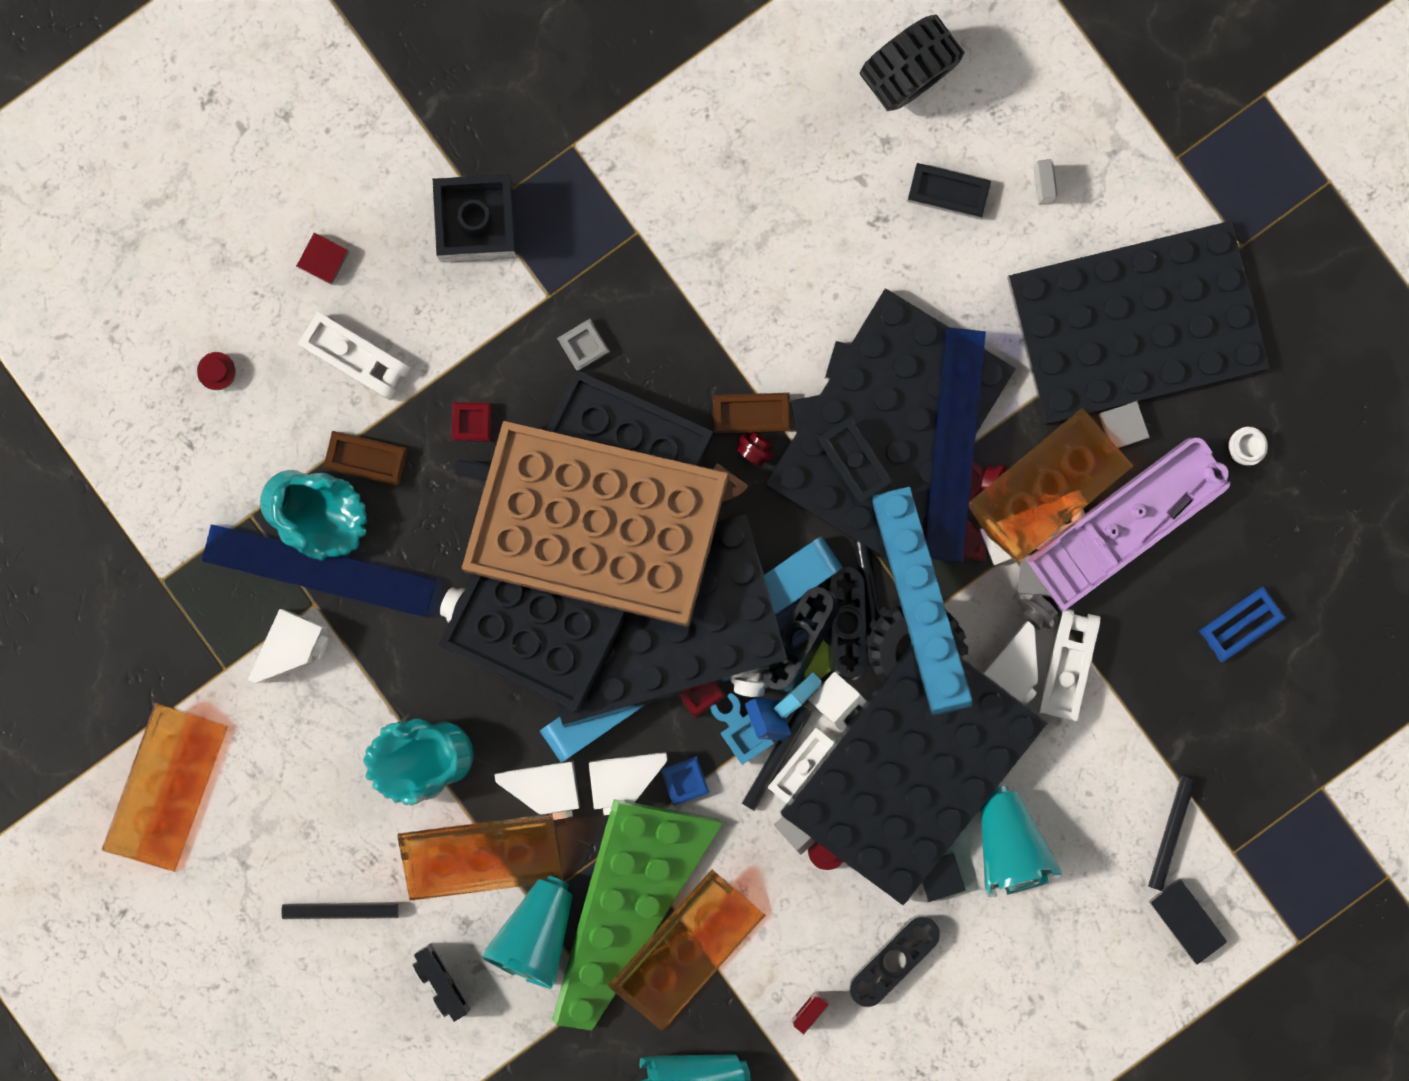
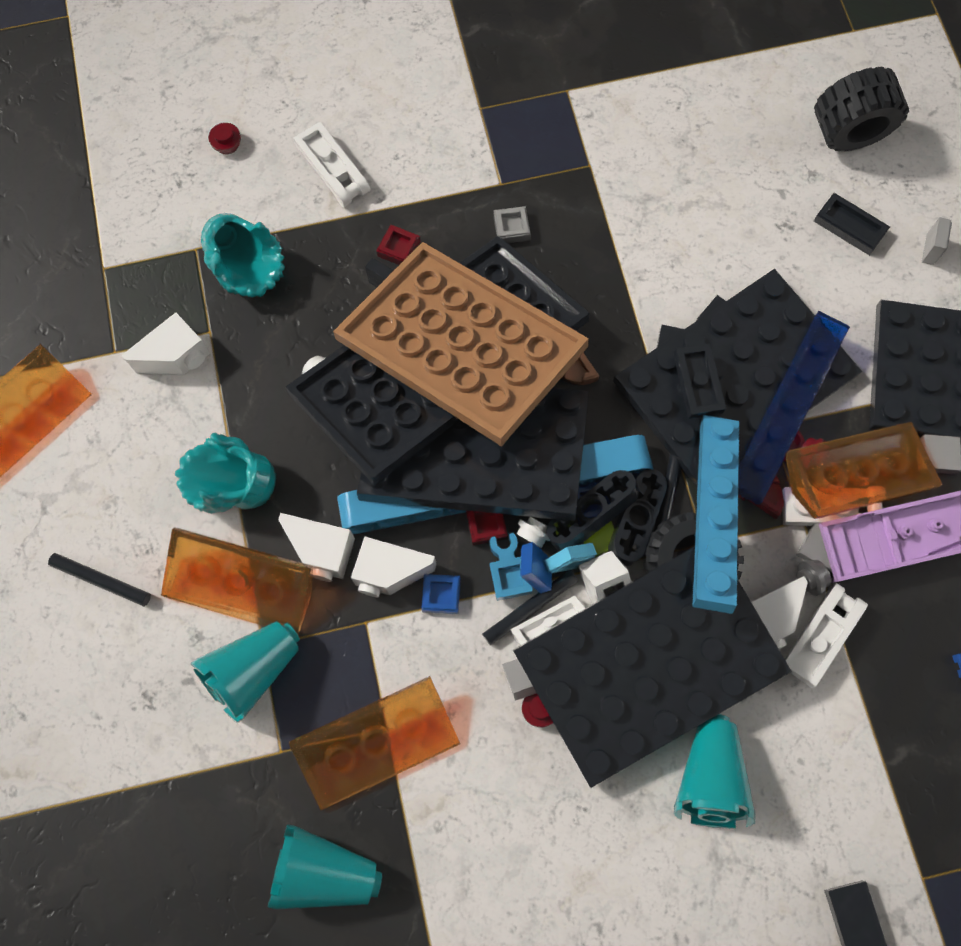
camera: 25 degrees right, 15 degrees down
clear blue tile [201,524,436,618] -> none
dark red tile [296,232,349,285] -> none
reddish brown tile [323,431,408,486] -> none
black plate [413,943,470,1022] -> none
black brick [432,174,517,262] -> none
bright green wing [552,799,723,1030] -> none
reddish brown tile [713,392,791,434] -> none
dark red plate [737,432,774,466] -> none
dark red tile [792,992,829,1035] -> none
black beam [849,915,940,1007] -> none
black tile [922,853,966,902] -> none
black bar [1148,776,1196,891] -> none

